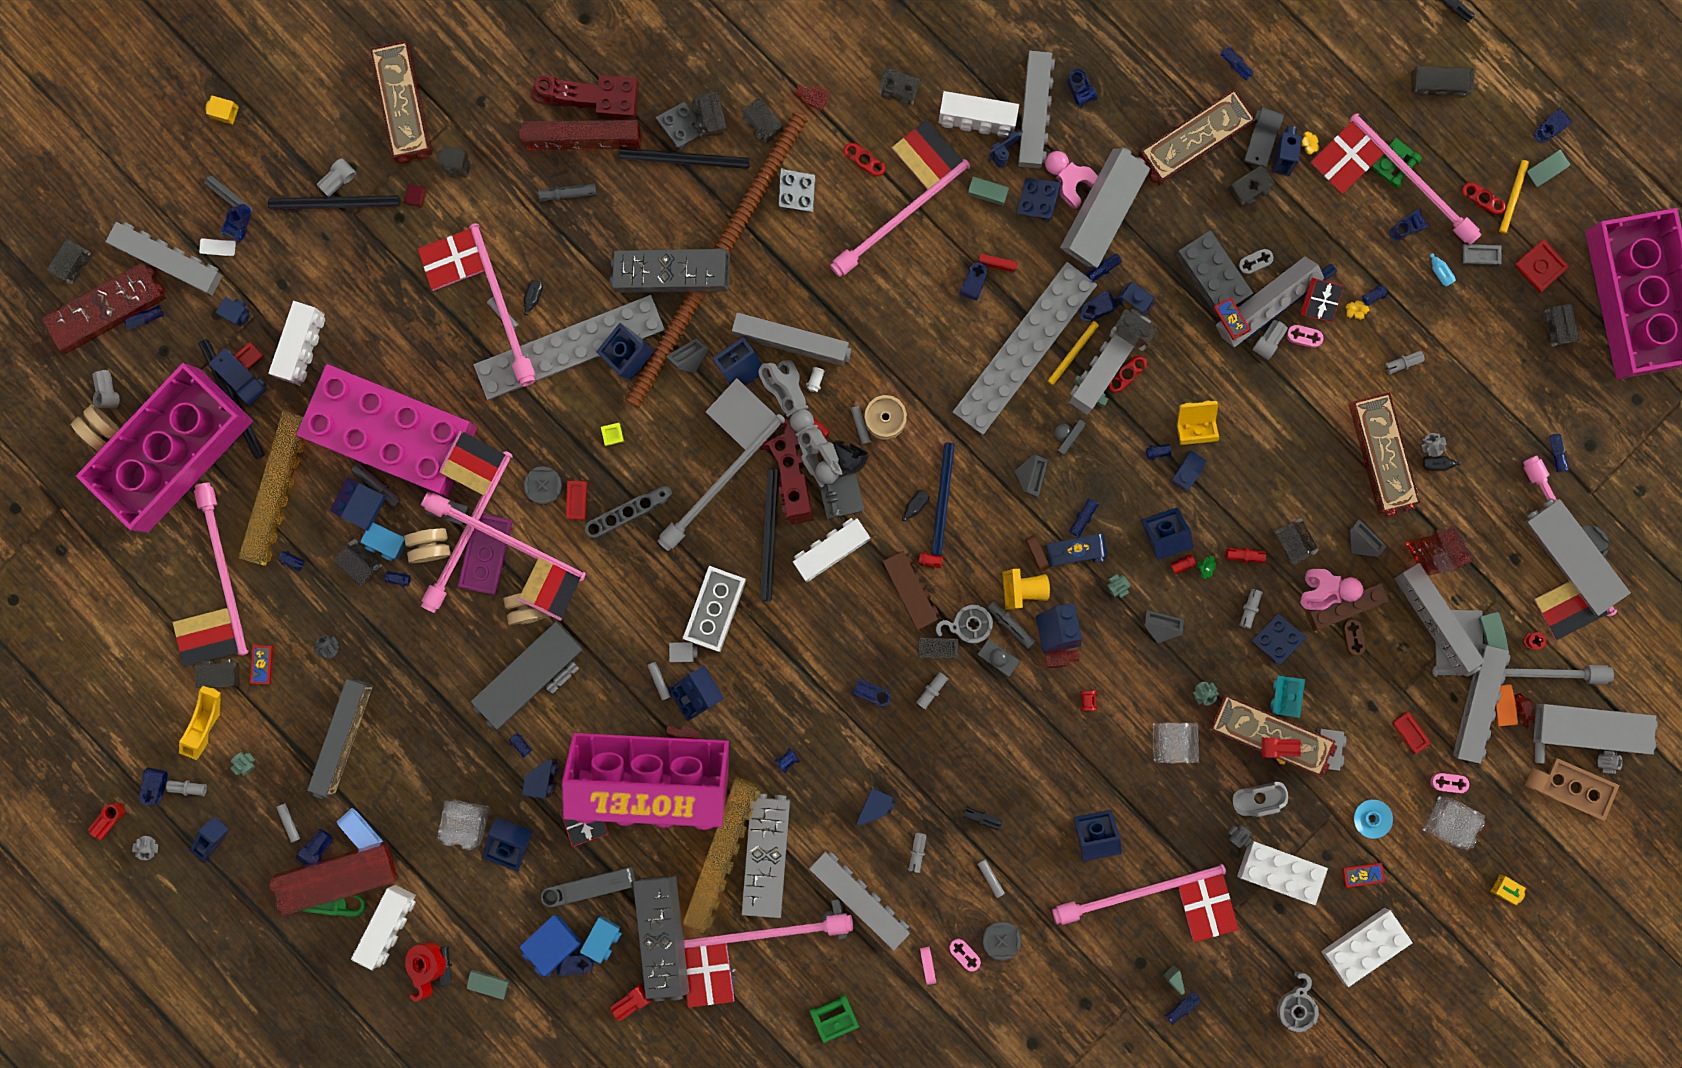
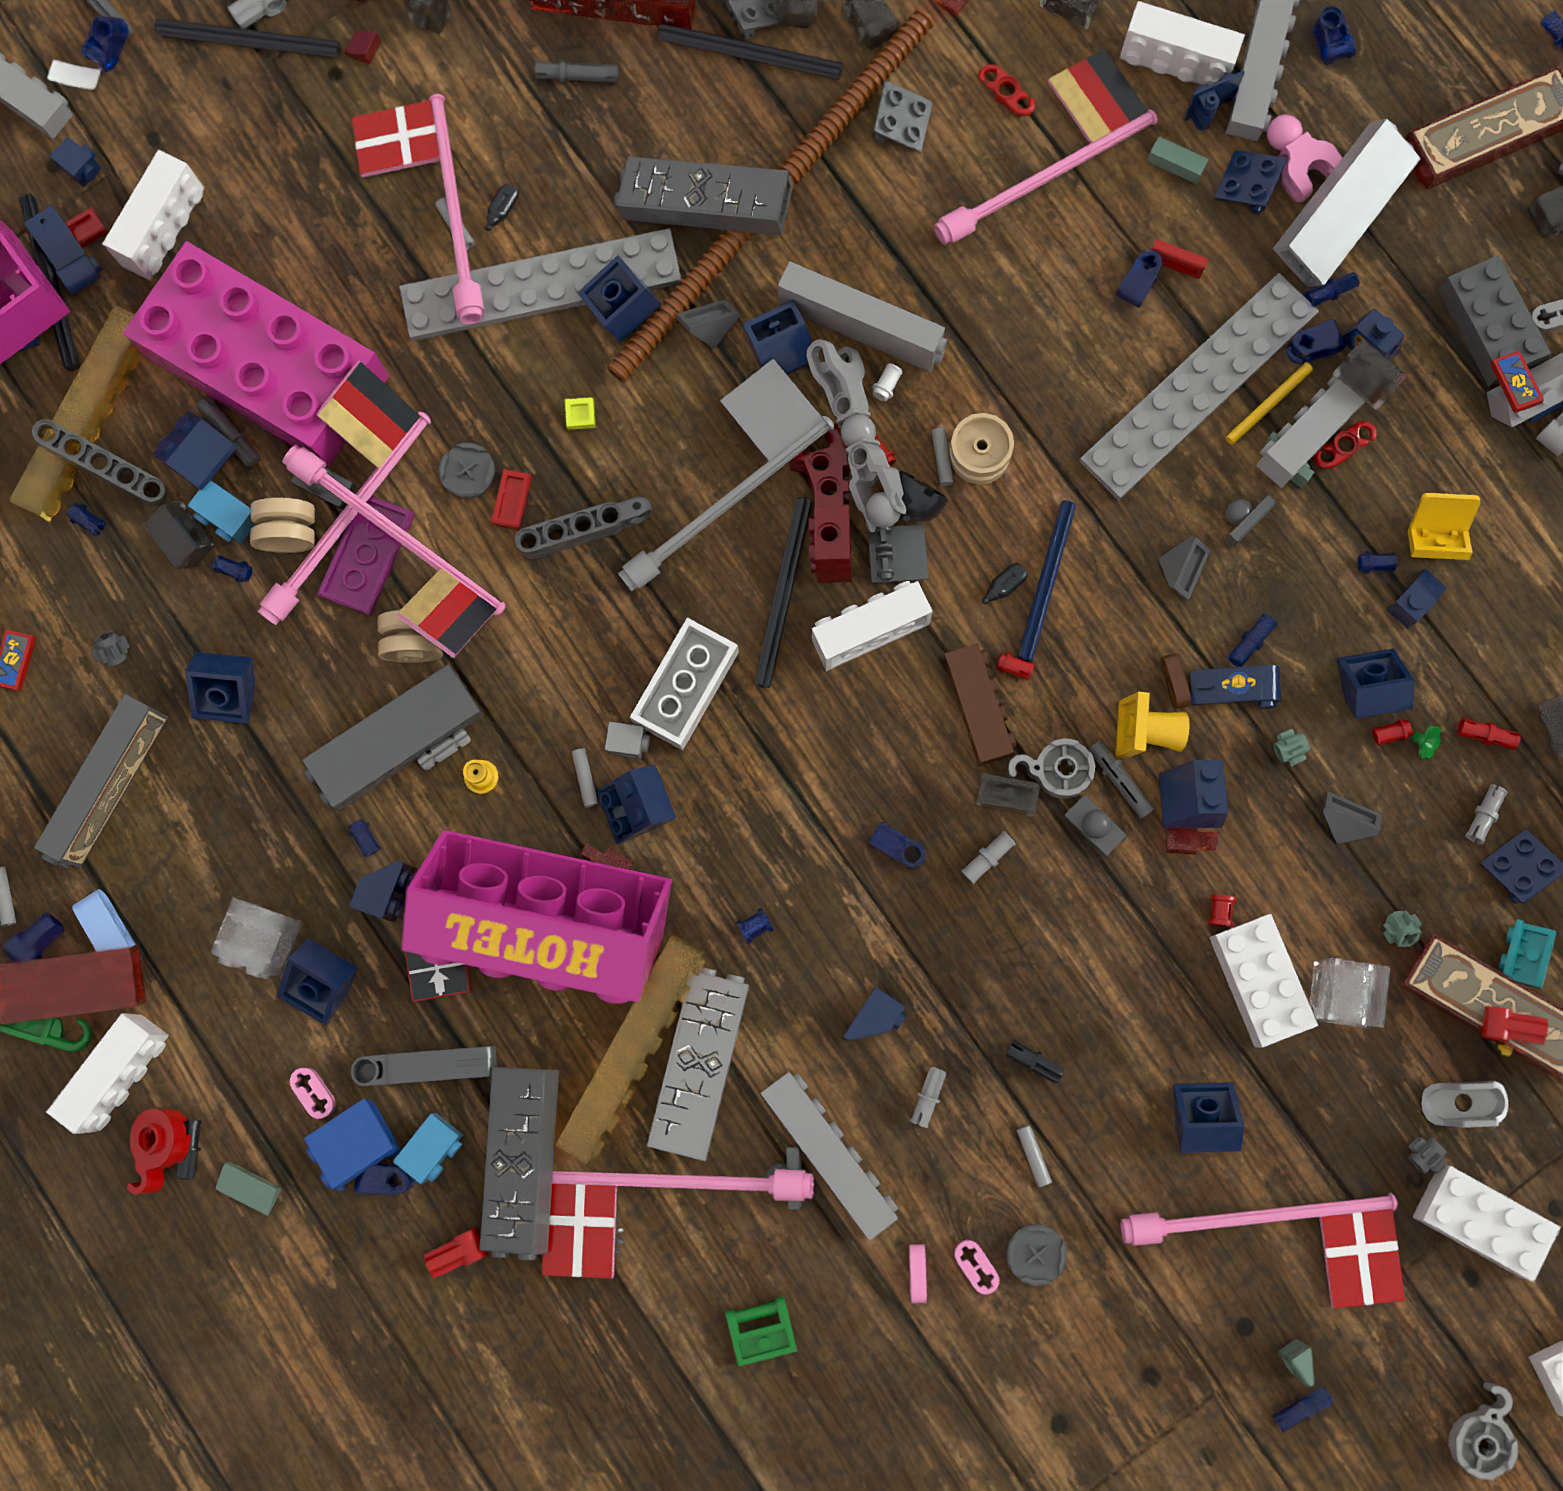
camera: 15 degrees right, 5 degrees down
none -> dark grey beam [32,419,166,506]
none -> dark blue slope [185,652,255,724]
none -> bright pink beam [290,1068,336,1119]
none -> yellow piece [463,760,499,794]
none -> white brick [1209,914,1318,1048]

